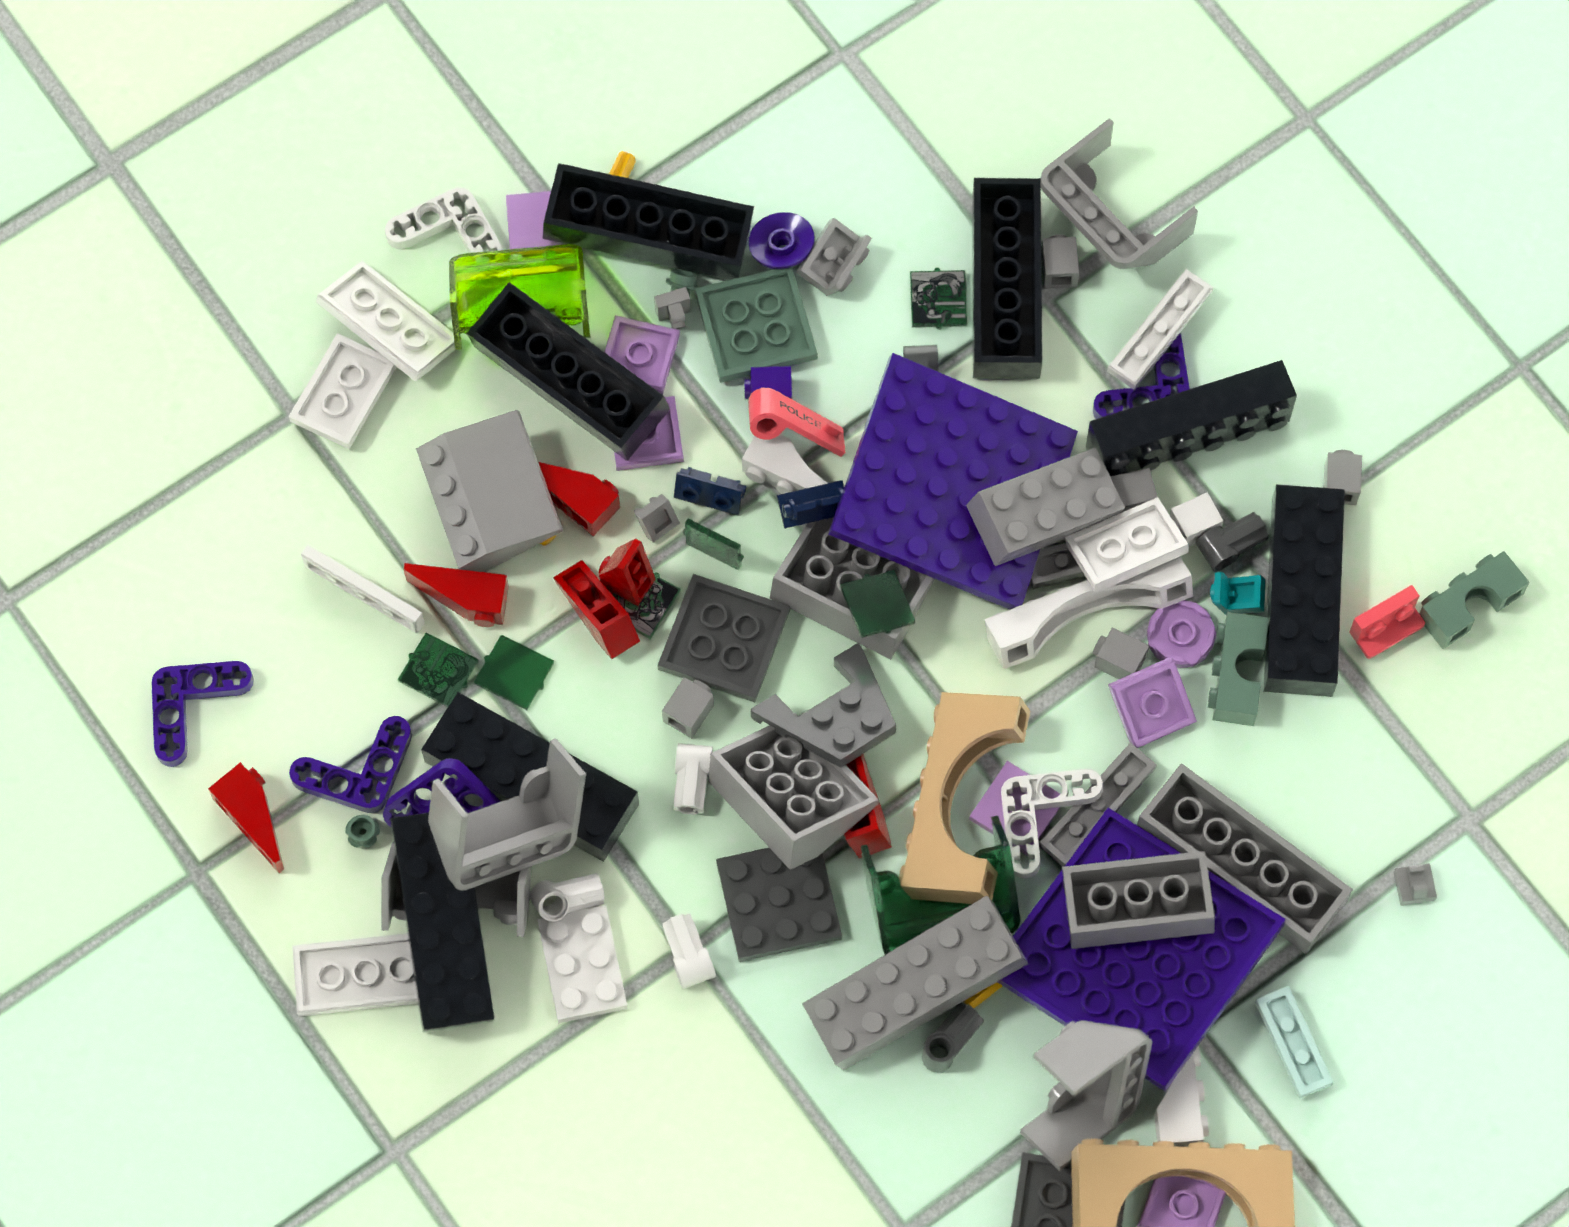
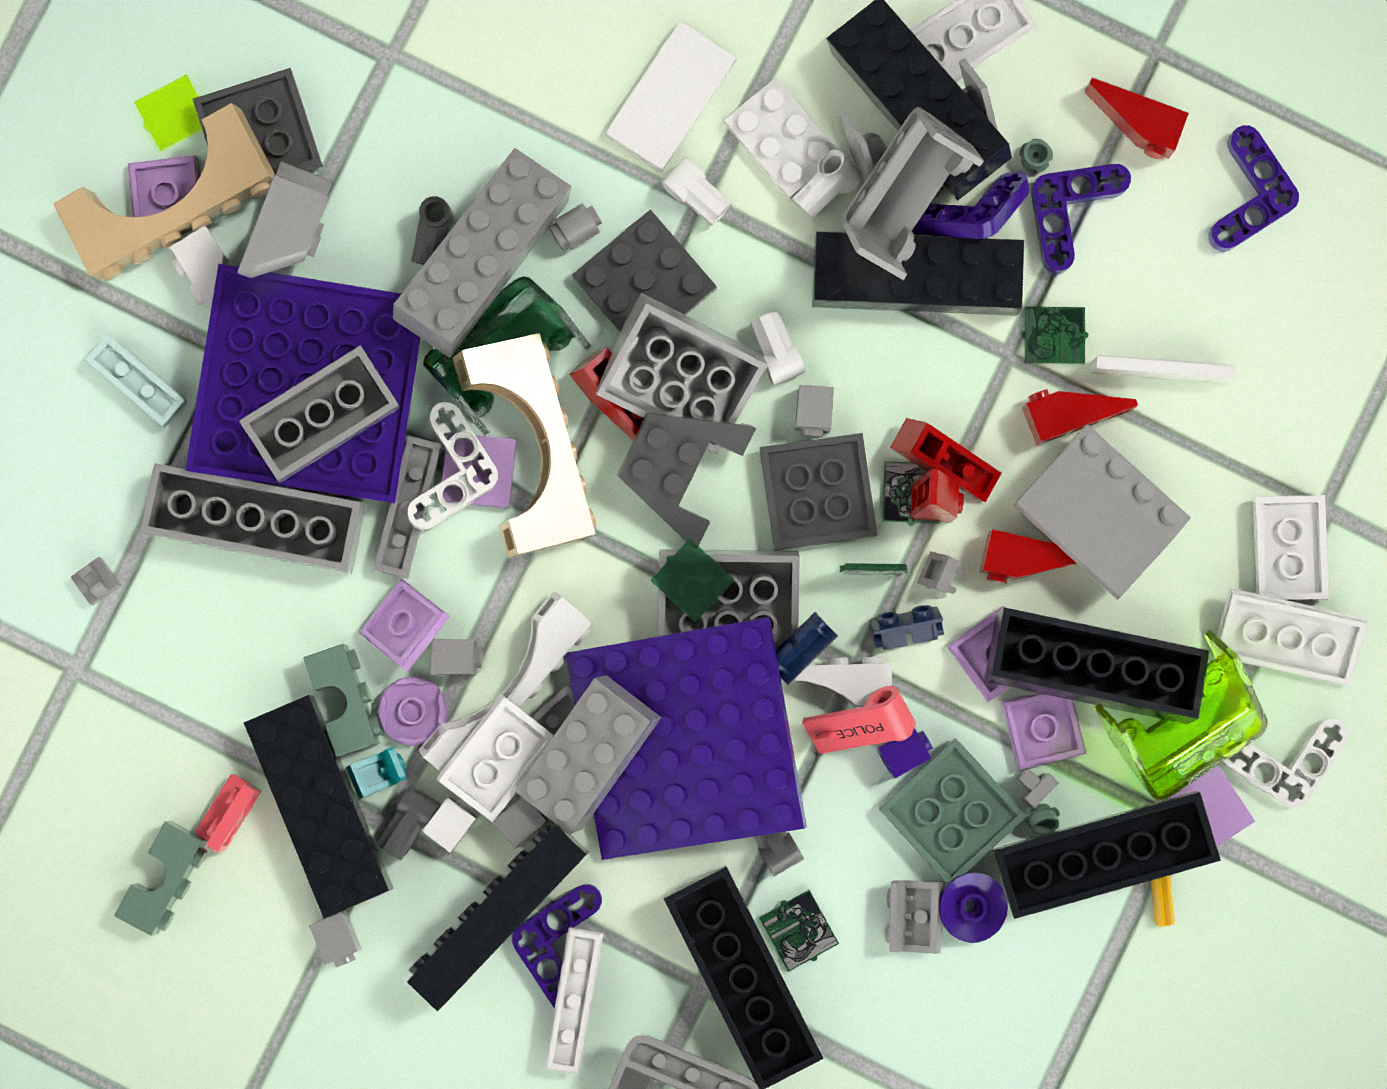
camera: 150 degrees right, 15 degrees up
clear green piece [474,635,554,710] -> none
light grey brick [1041,234,1079,289] -> none
none -> light grey brick [549,203,602,251]
none -> white tile [605,21,737,172]

